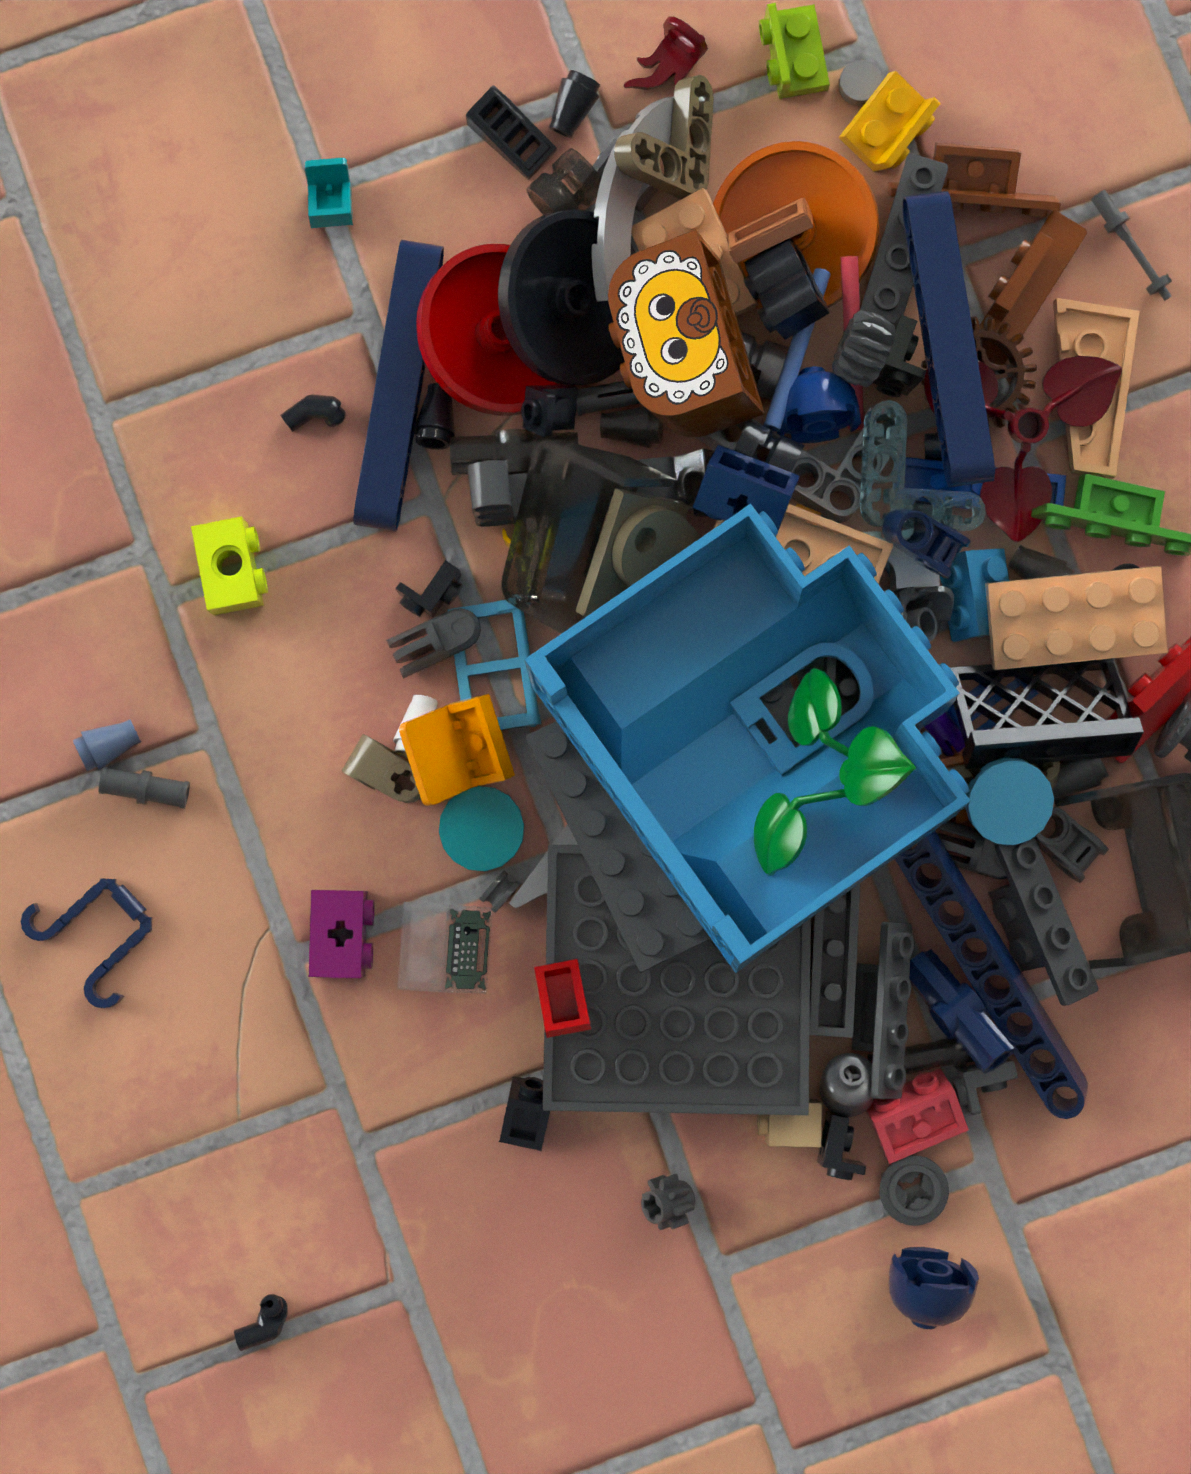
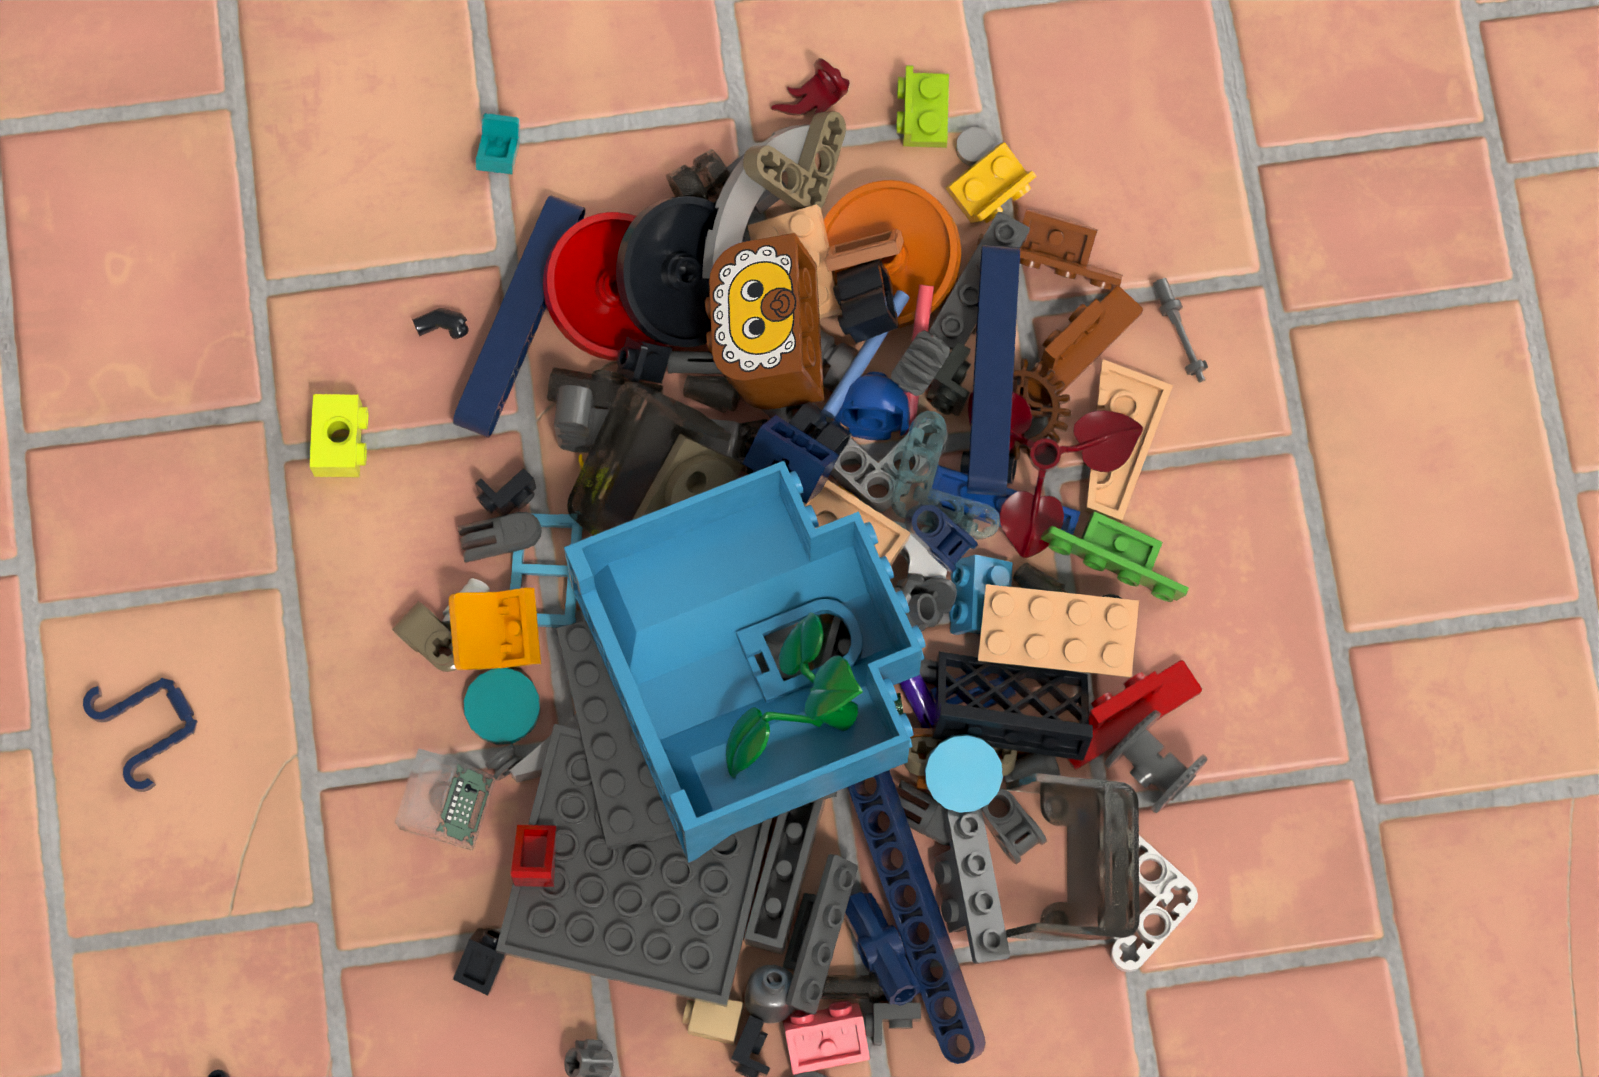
camera: 15 degrees right, 10 degrees down
sand blue cone [73,719,141,771] -> none
dark grey pin [98,767,190,809] -> none
magenta brick [308,890,375,978] -> none
black cone [413,383,455,450] -> none
black slope [466,85,557,180] -> none
black cone [549,70,600,138] -> none

